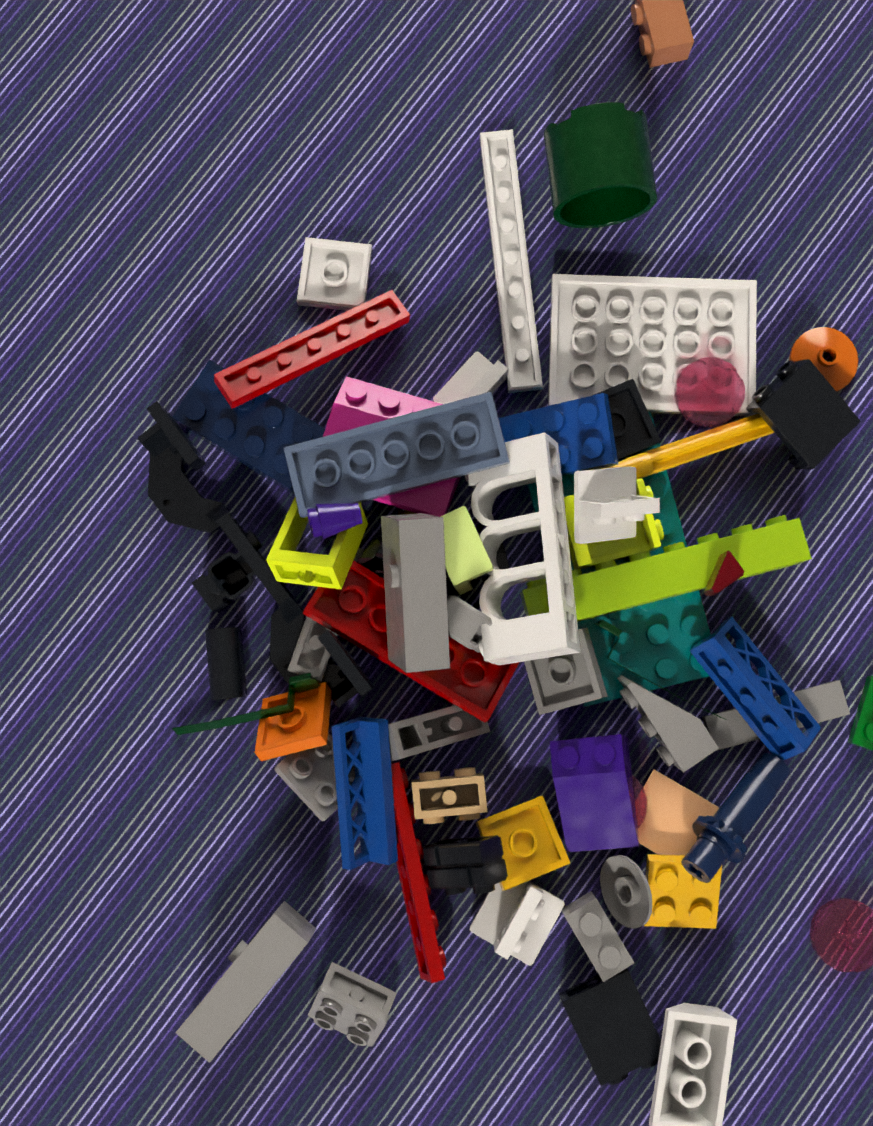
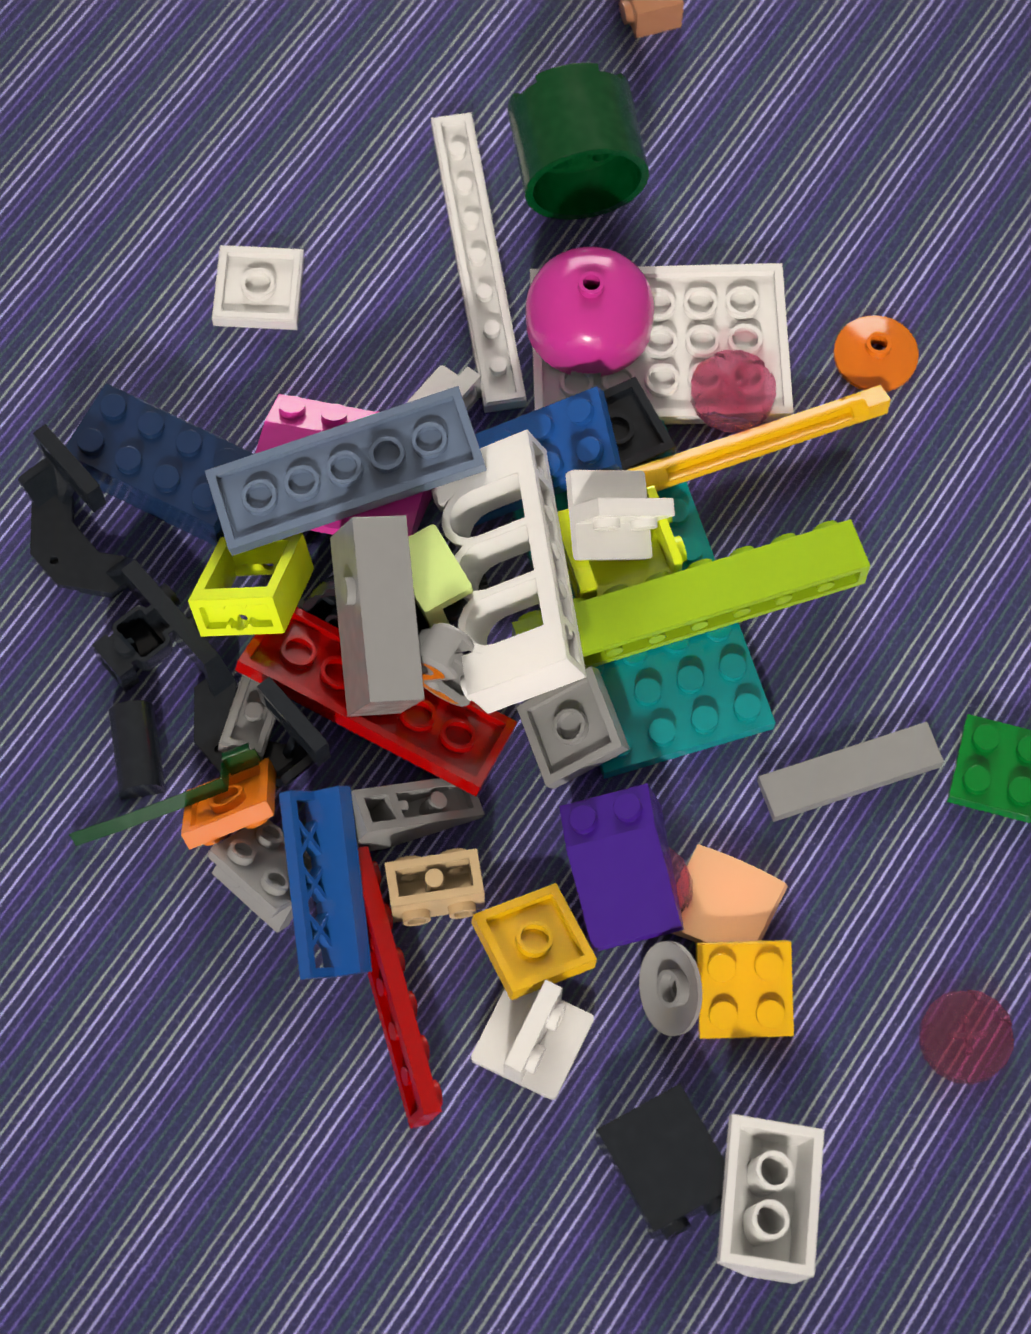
camera: 10 degrees left, 15 degrees down
light grey brick [175,901,317,1063] -> none
plate [214,290,410,409] -> none
dark purple cone [307,502,362,539] -> none
light grey bracket [308,962,397,1047] -> none
black brick [423,835,508,895] -> none
light grey brick [562,891,634,982] -> none
dark green piece [594,619,726,720] -> none
light grey slope [617,675,719,773] -> none
dark blue gear [681,753,790,883] -> none
blue fence [690,616,821,761] -> none
dark red slope [704,550,745,596] -> none
black panel [746,359,861,469] -> none
none -> dark pink cylinder [526,247,654,377]

